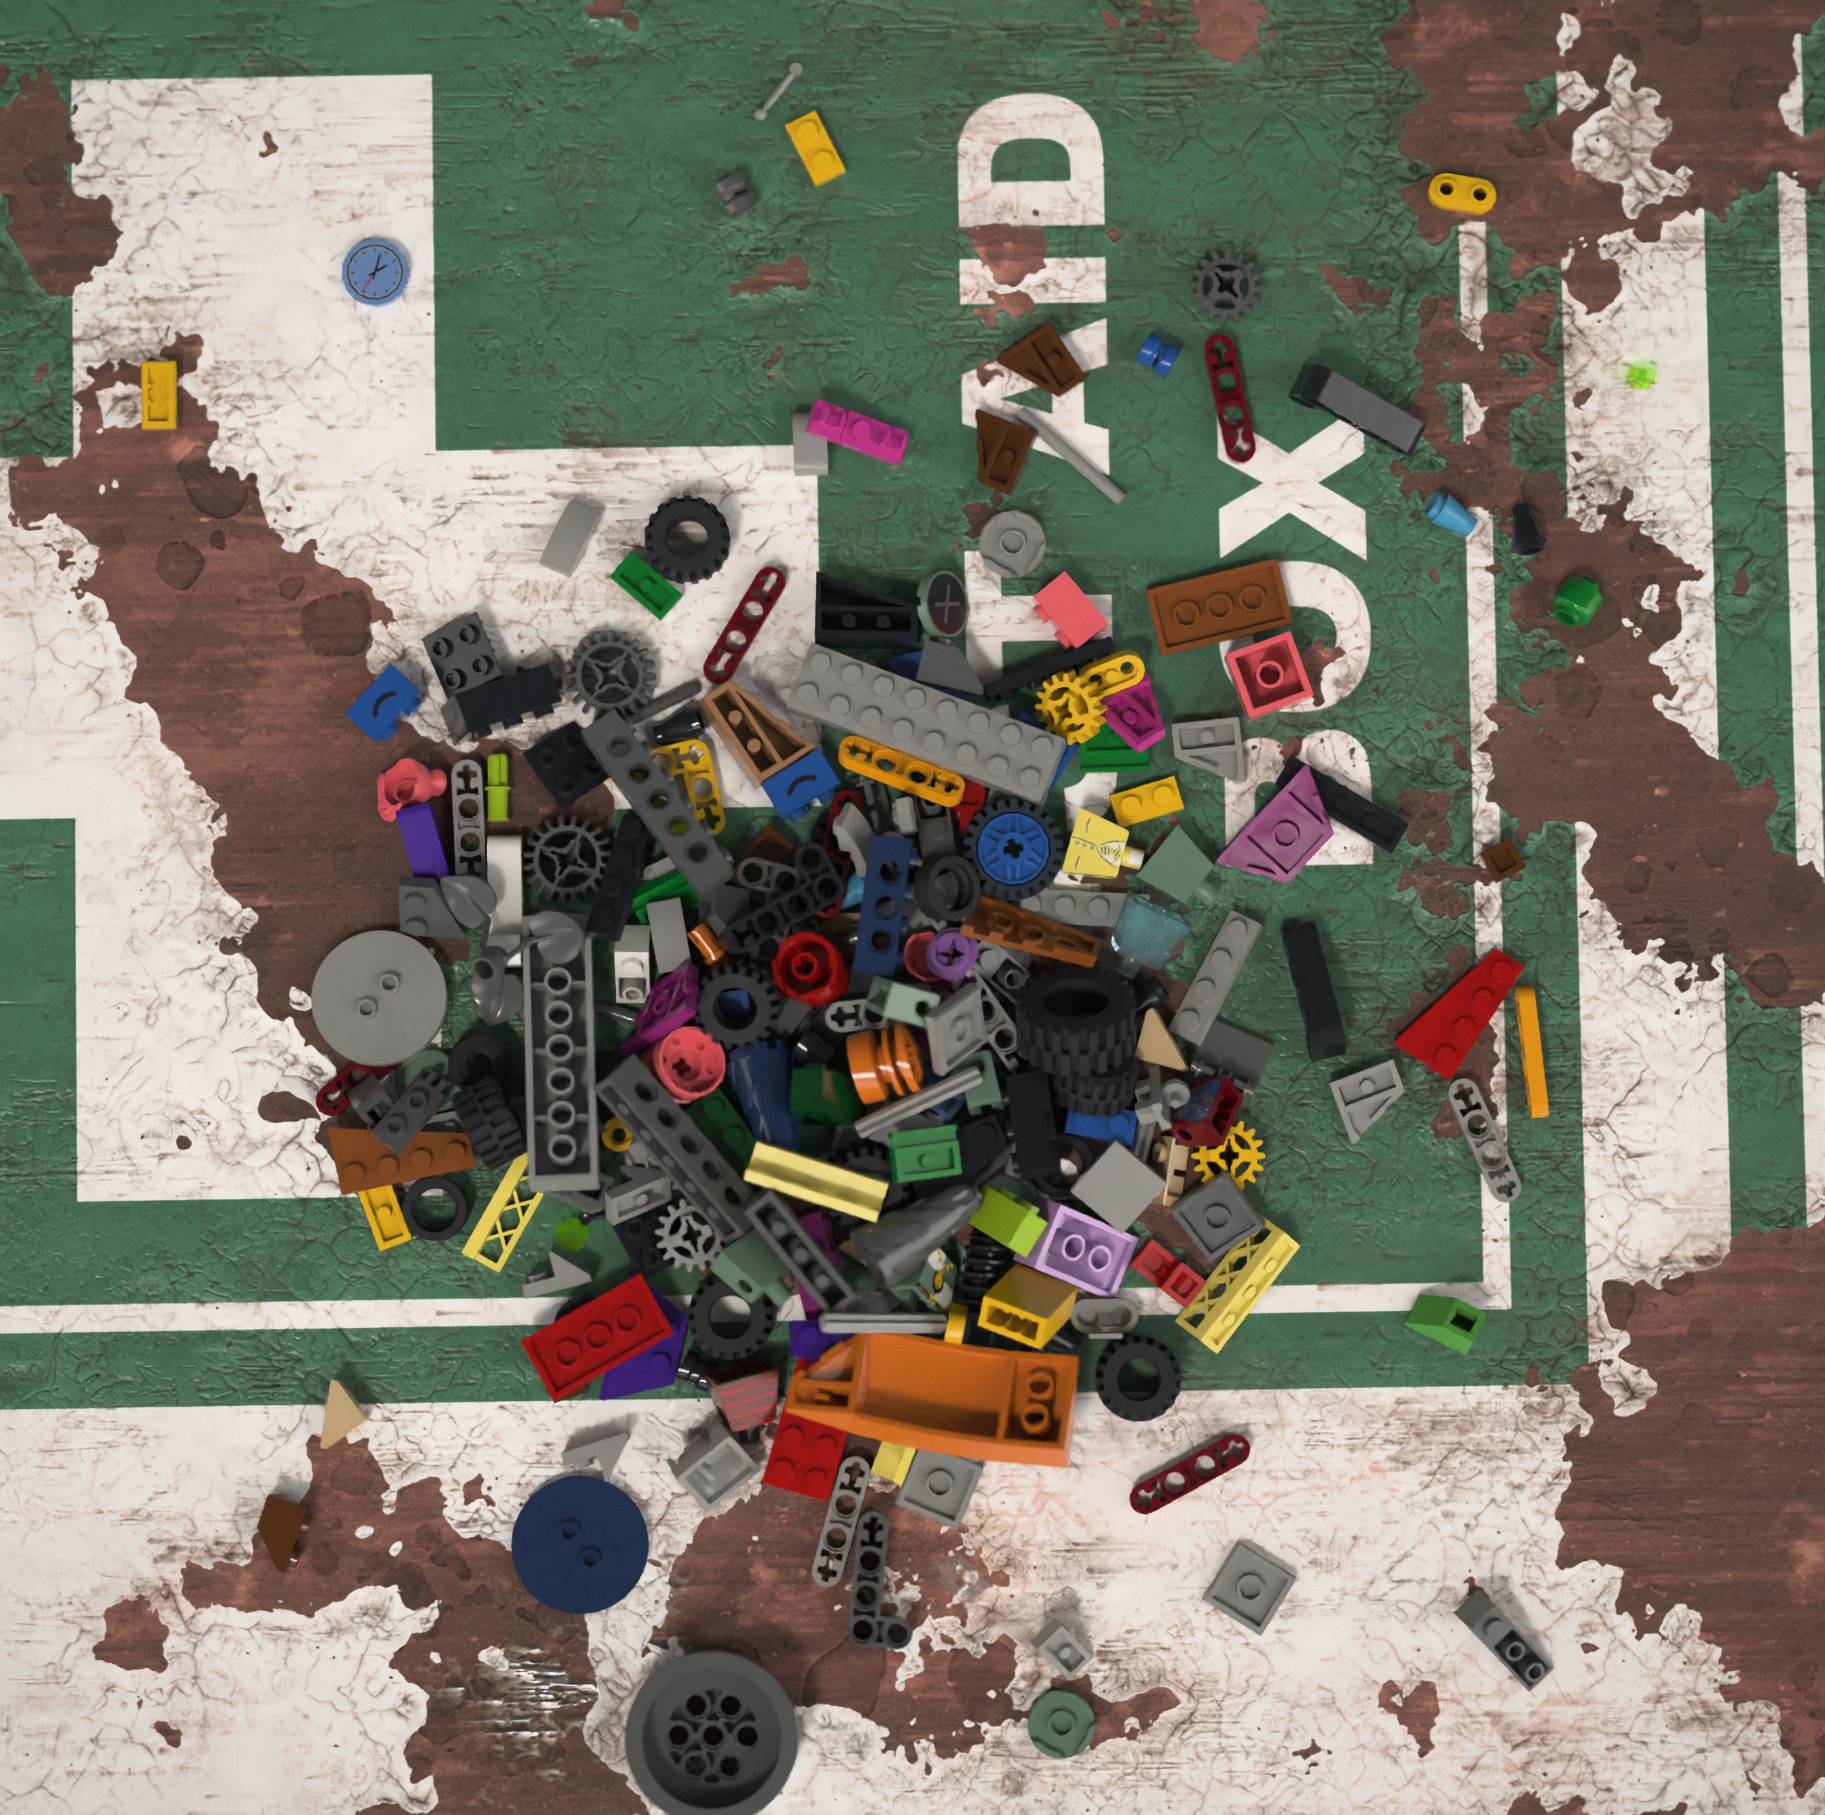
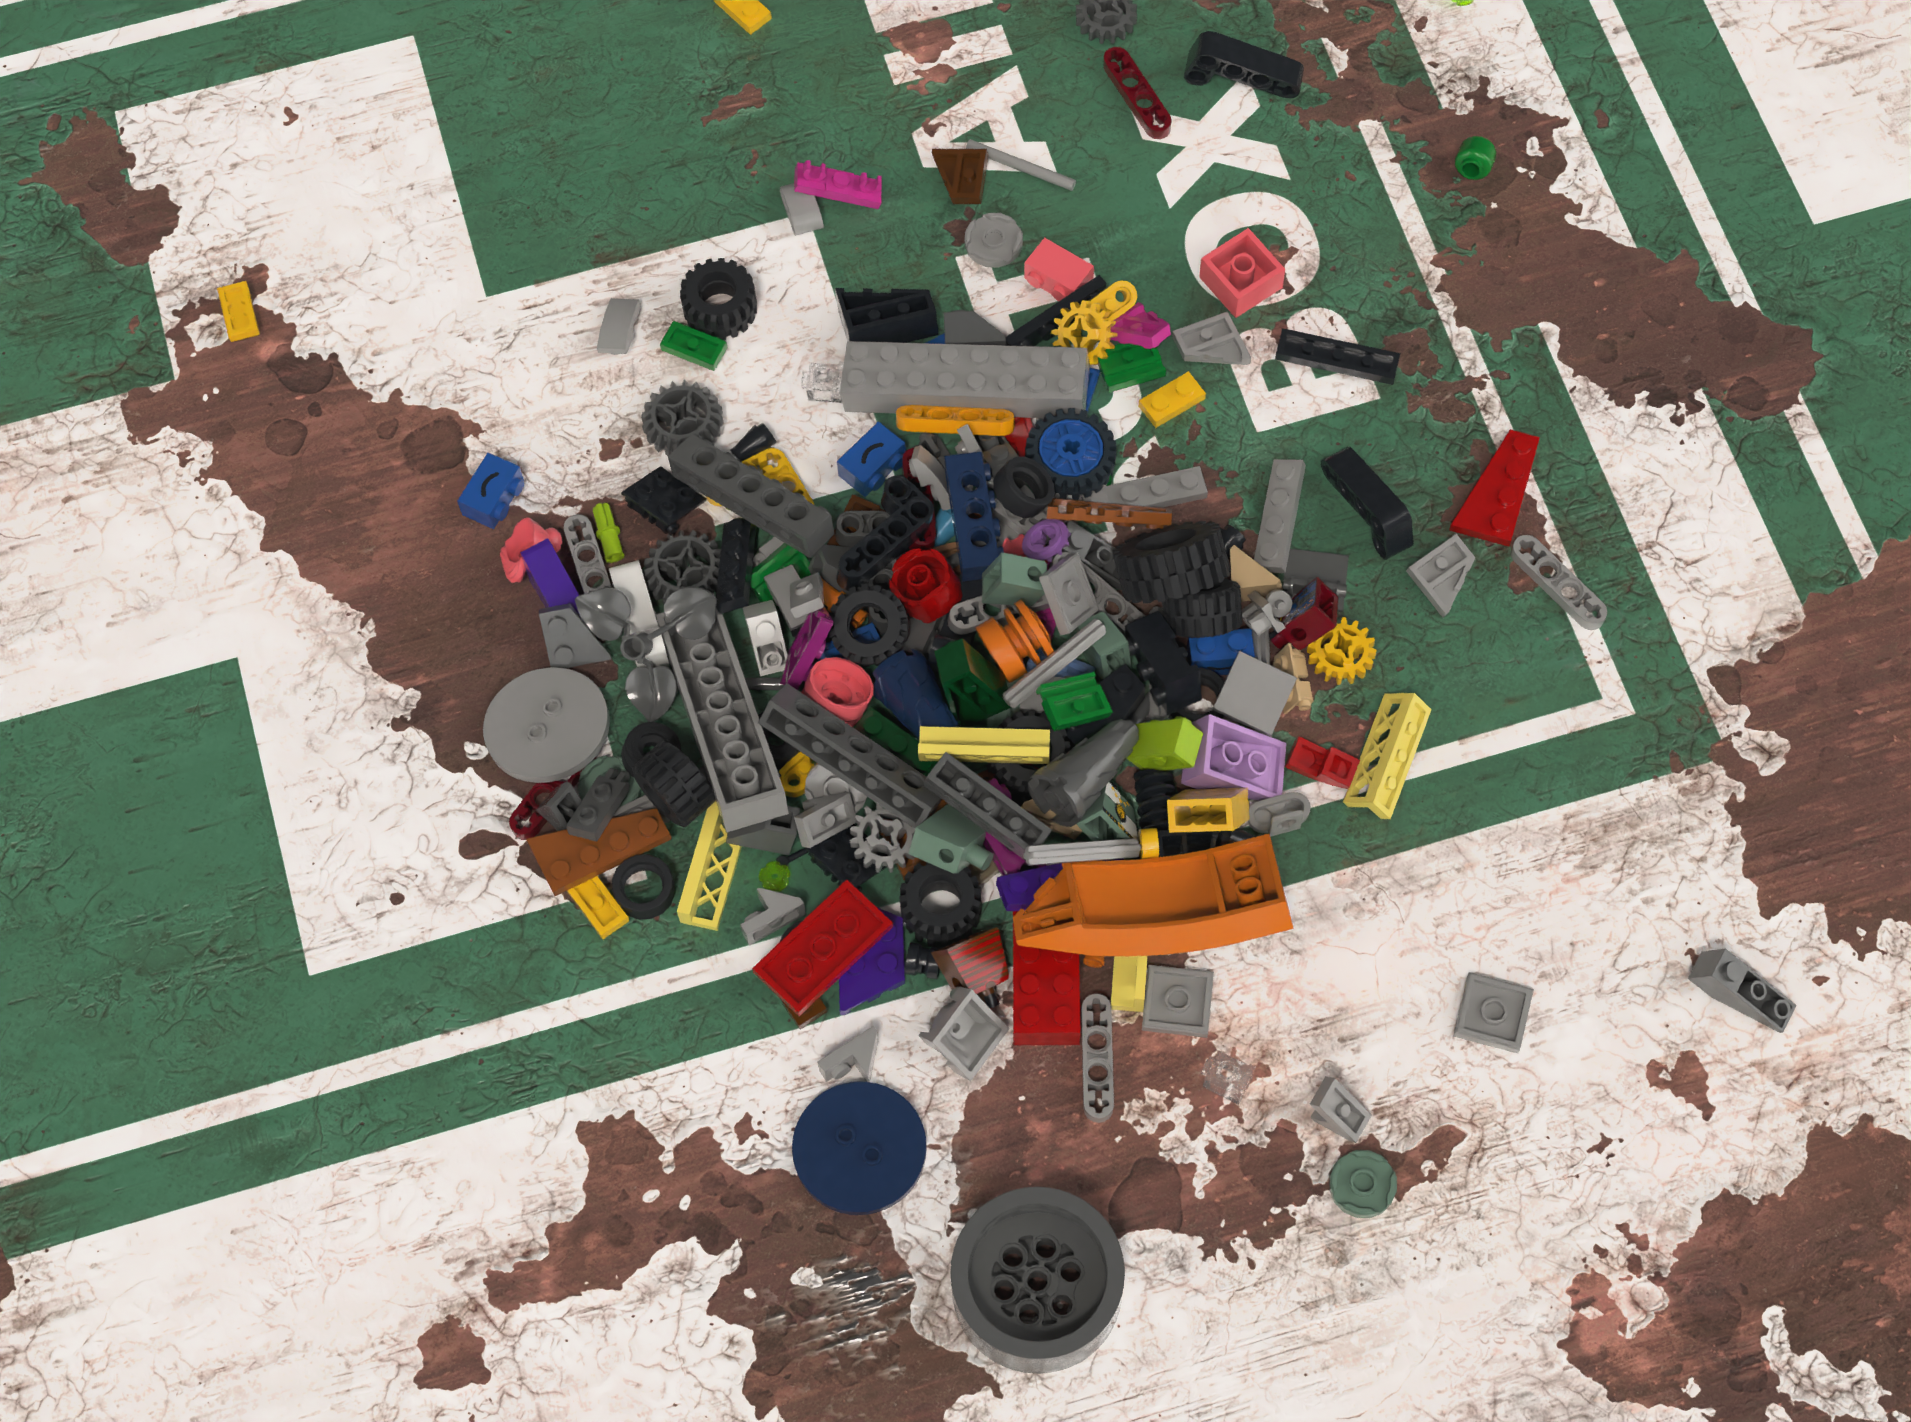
camera: 15 degrees left, 20 degrees down
reddish brown slope [257,1493,313,1573] -> none
tan slope [320,1379,369,1449] -> none
medium blue tile [342,239,410,307] -> none
black hinge [422,612,503,700] -> none
black wedge [440,663,562,746] -> none
dark grey bar [626,681,700,725] -> none
medium nougat wedge [699,680,815,790] -> none
dark red beam [703,567,786,686] -> none
dark grey wheel [712,172,757,219] -> none
dark grey beam [847,1510,913,1649] -> none
tile [917,571,969,638] -> none
reddish brown wing [996,322,1088,398] -> none
light yellow torso [1061,808,1145,879] -> none
black tyre [1095,1335,1182,1422] -> none
clear light blue torso [1111,891,1191,979] -> none
dark red beam [1129,1434,1250,1515] -> none
blue wheel [1135,332,1181,378] -> none
sand green torso [1135,825,1221,906] -> none
dark orange plate [1145,558,1293,657] -> none
dark grey tile [1169,1169,1265,1262] -> none
magenta wing [1216,764,1334,884] -> none
bright green slope [1404,1294,1487,1356] -> none
dark azure cone [1425,492,1478,536] -> none
reddish brown plate [1479,837,1526,884] -> none
black cone [1512,503,1546,556] -> none
light orange beam [1515,985,1549,1119] -> none
none -> light grey plate [789,572,824,618]

